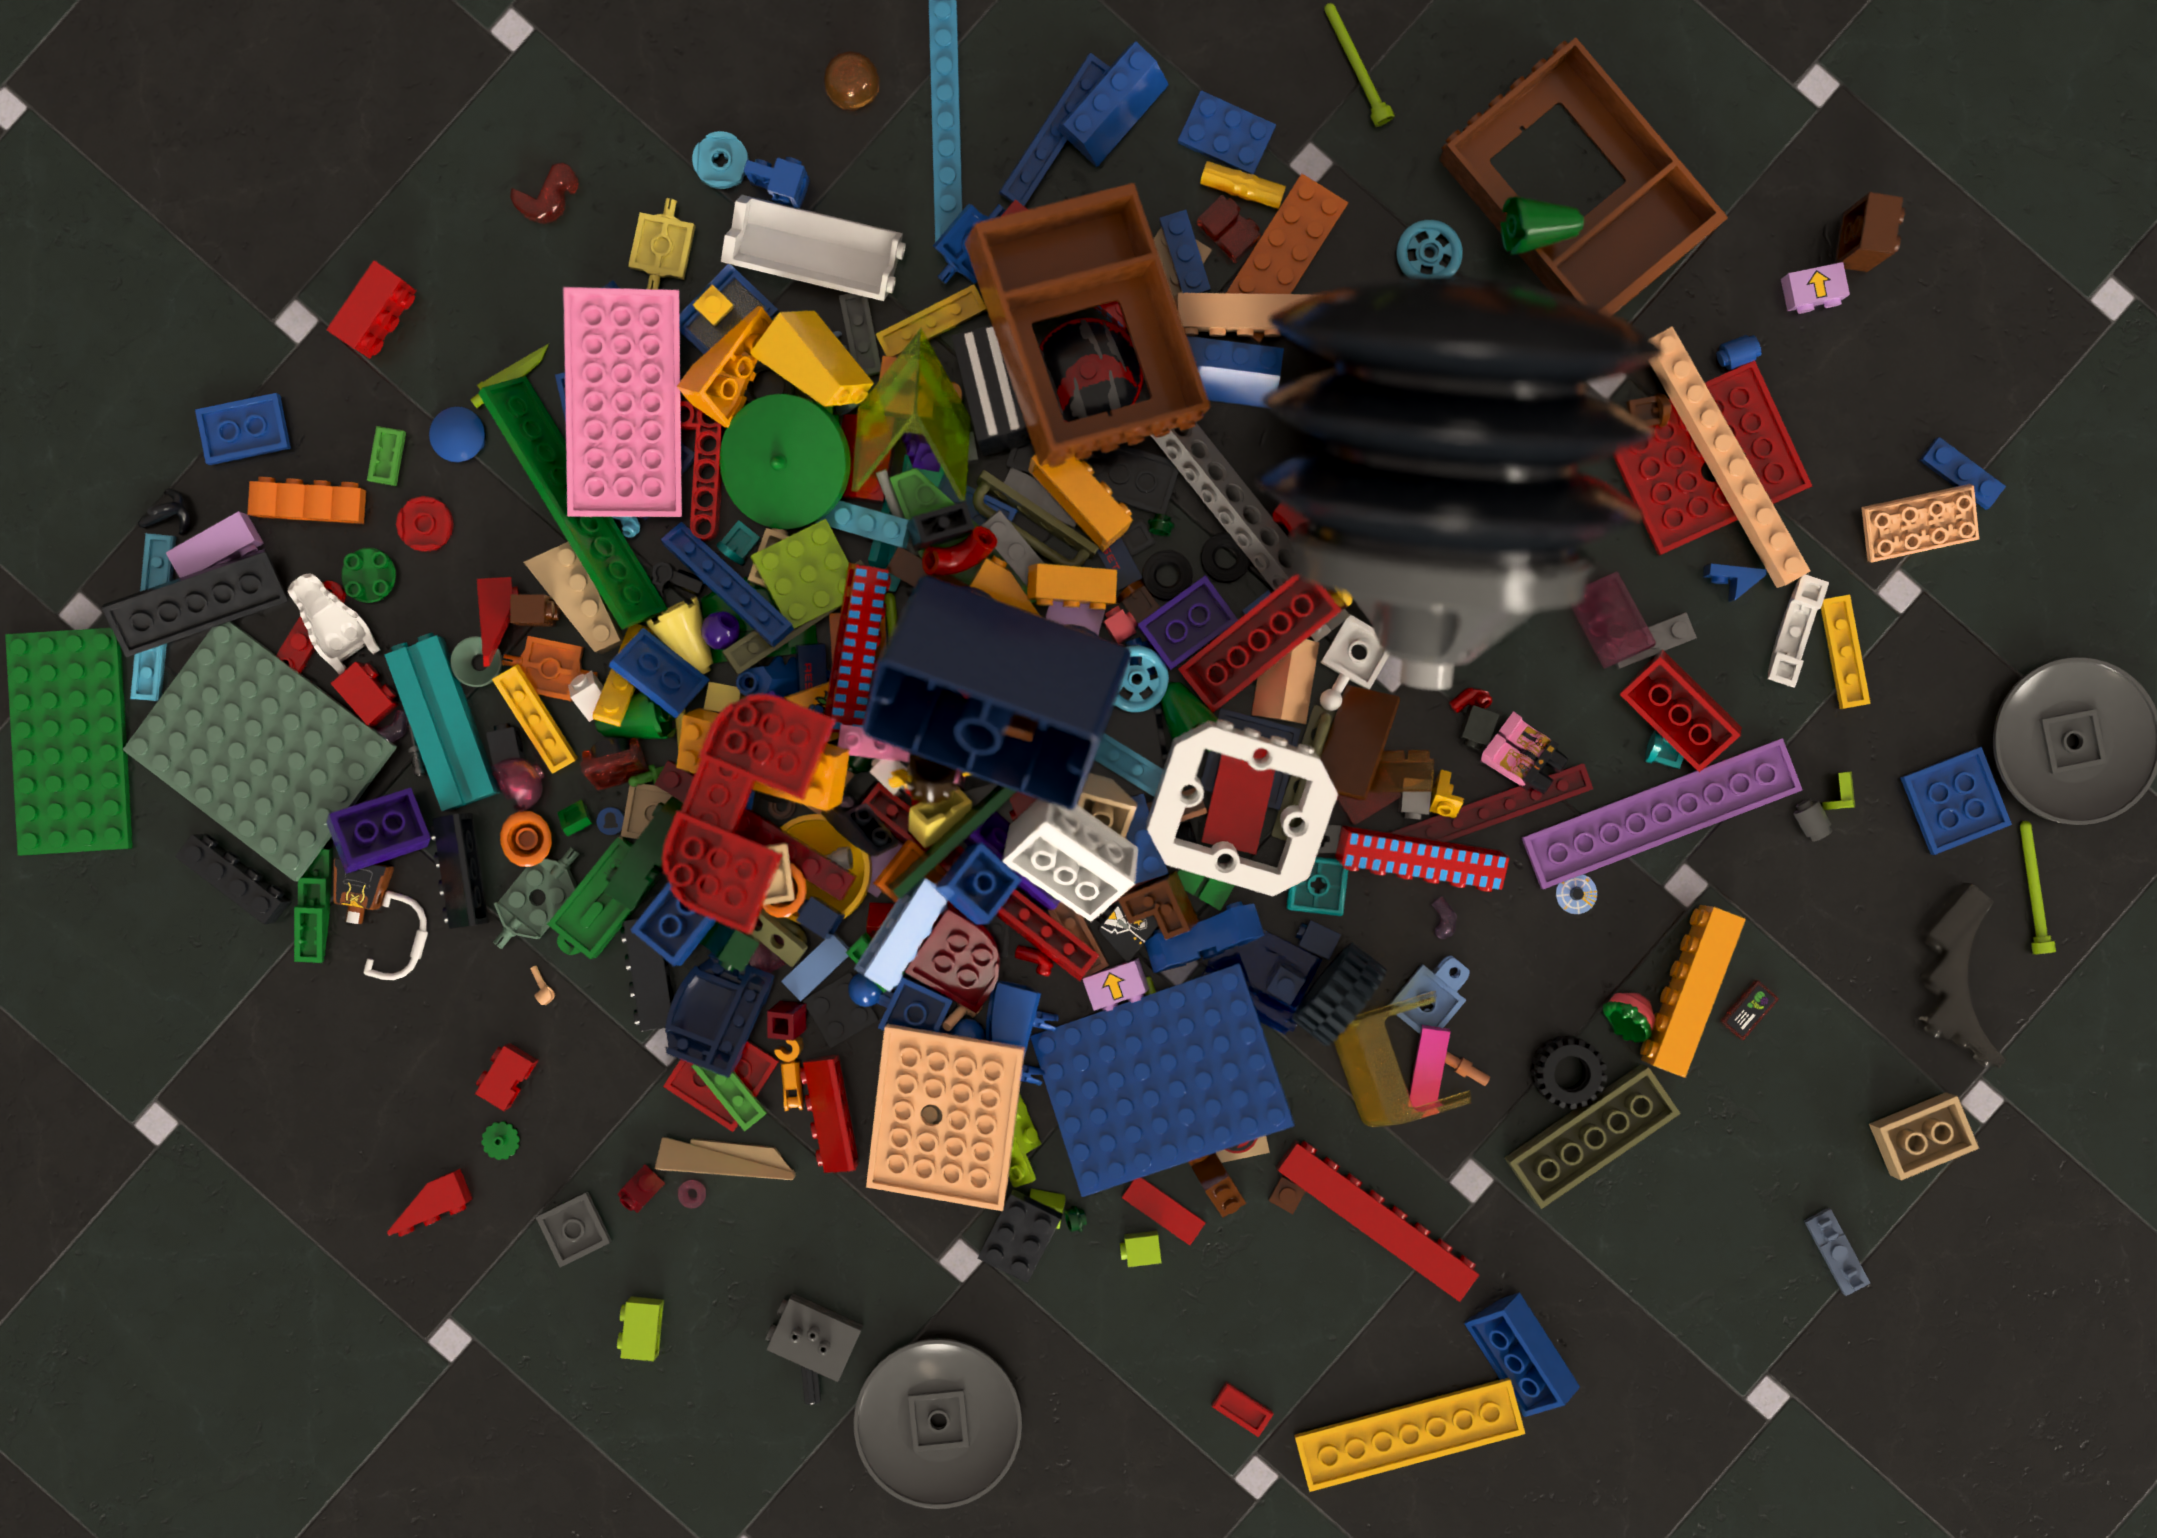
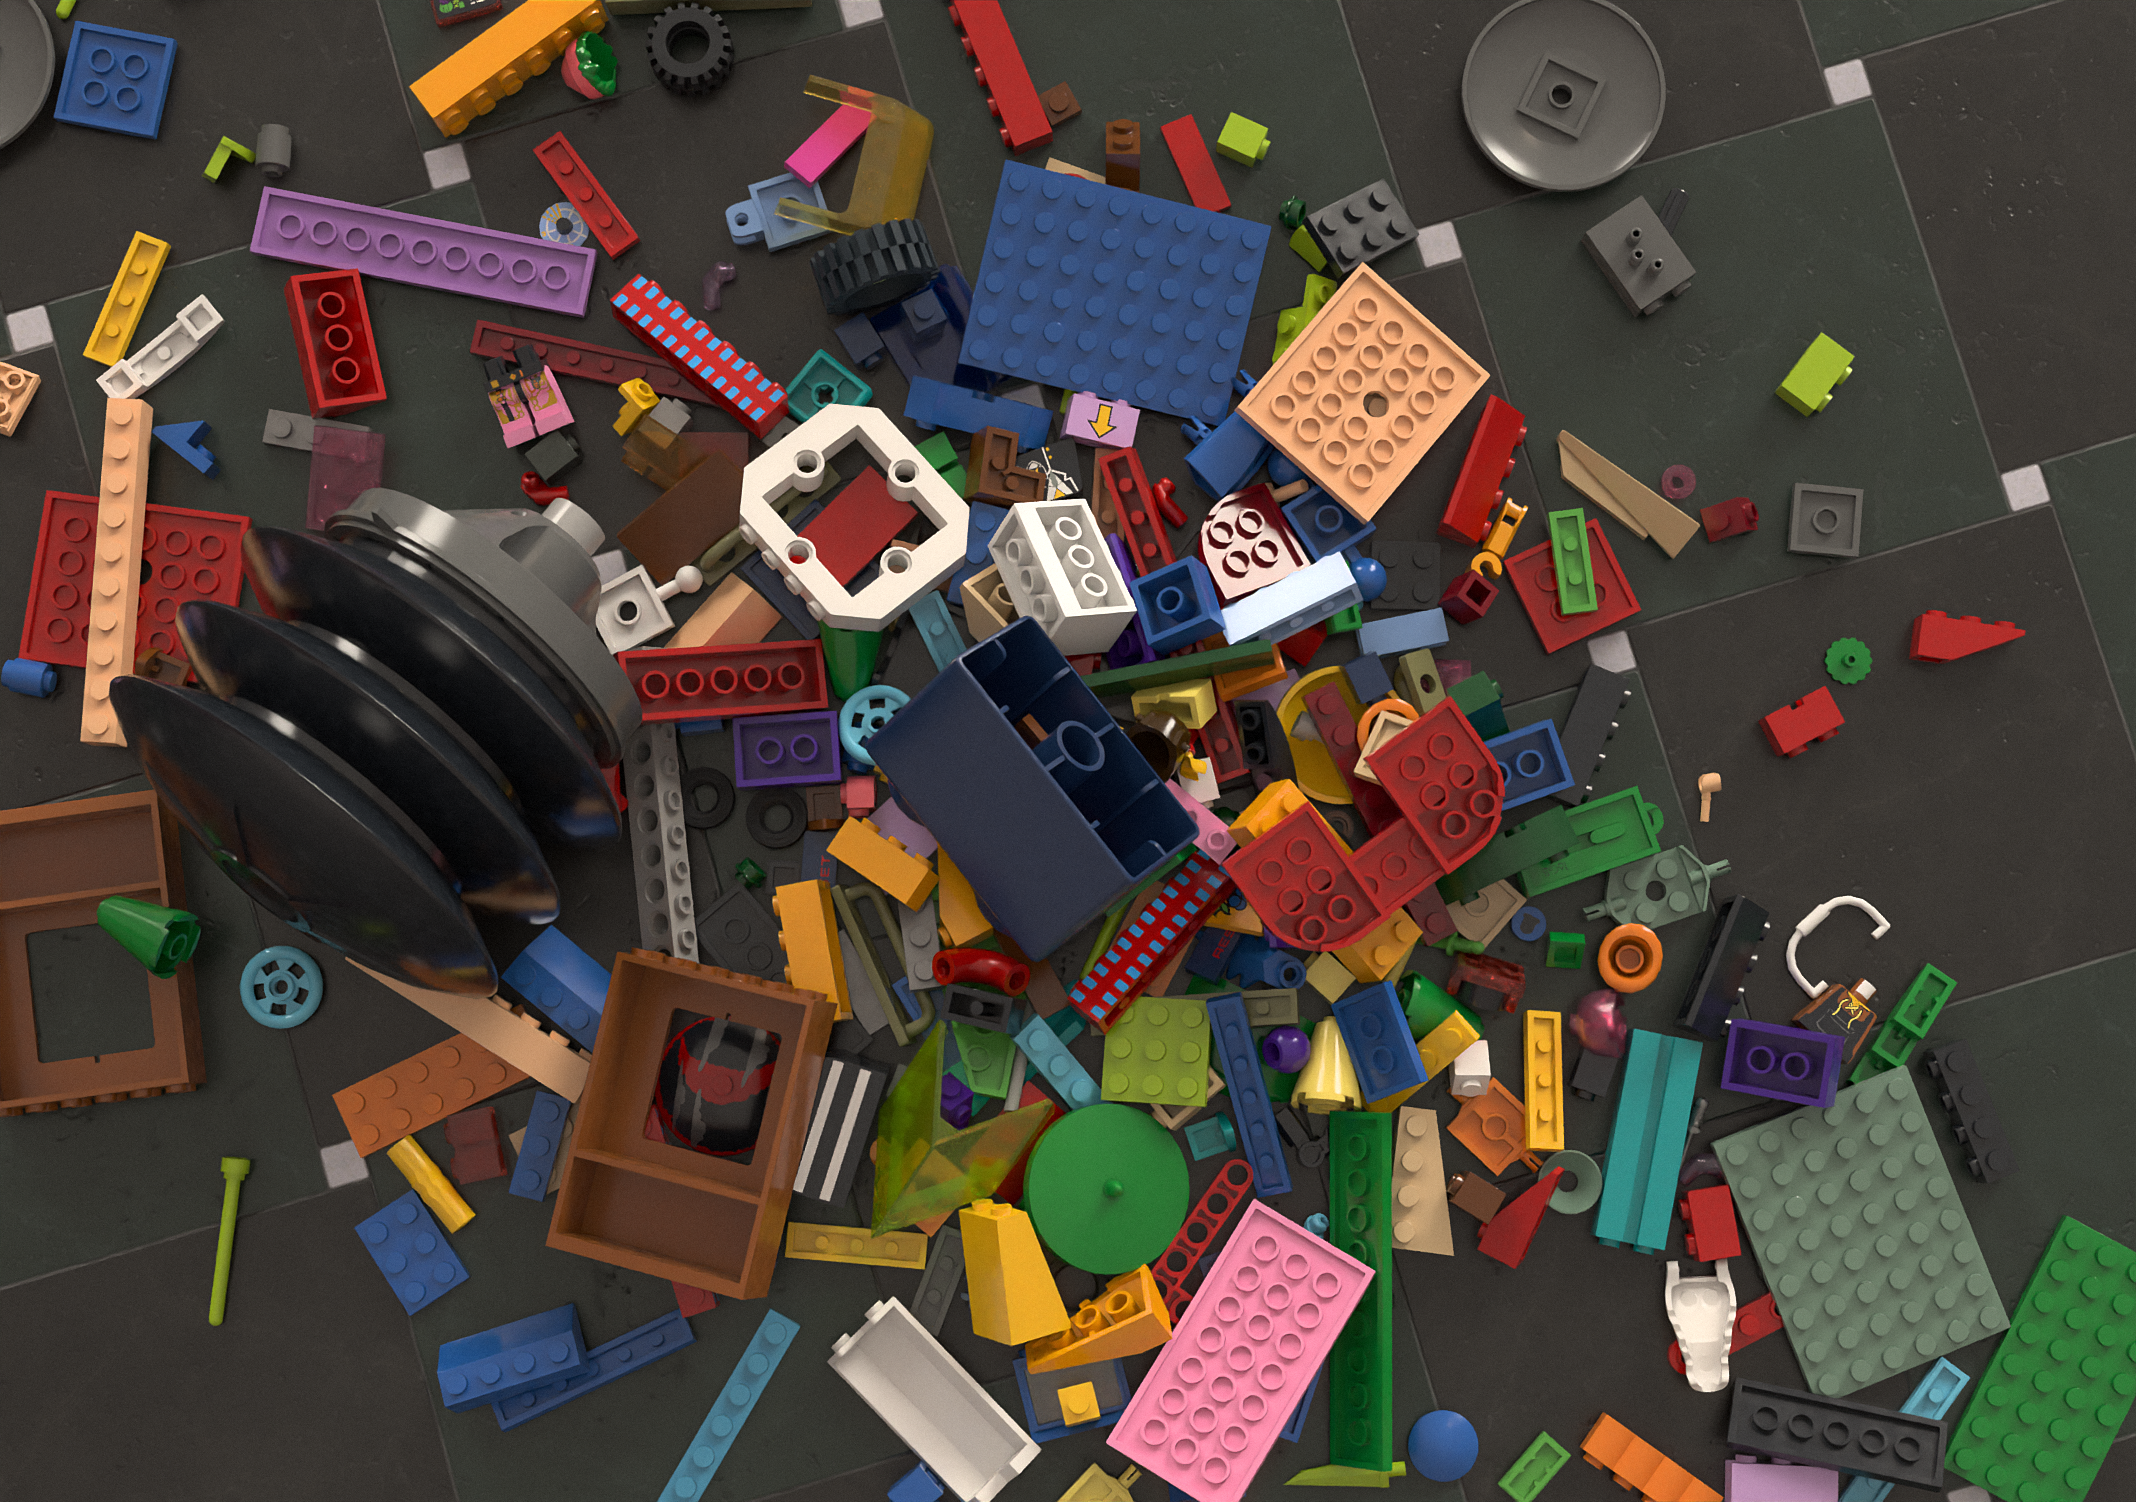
camera: 150 degrees left, 5 degrees down
green dish [341,548,396,603] -> none
red tile [396,496,454,552] -> none
dark blue slope [665,953,775,1078] -> none
blue plate [933,204,1006,284] -> none
nougat bar [1445,1052,1490,1086] -> none
teal tile [1645,730,1684,769] -> none
none -> red plate [533,131,640,260]

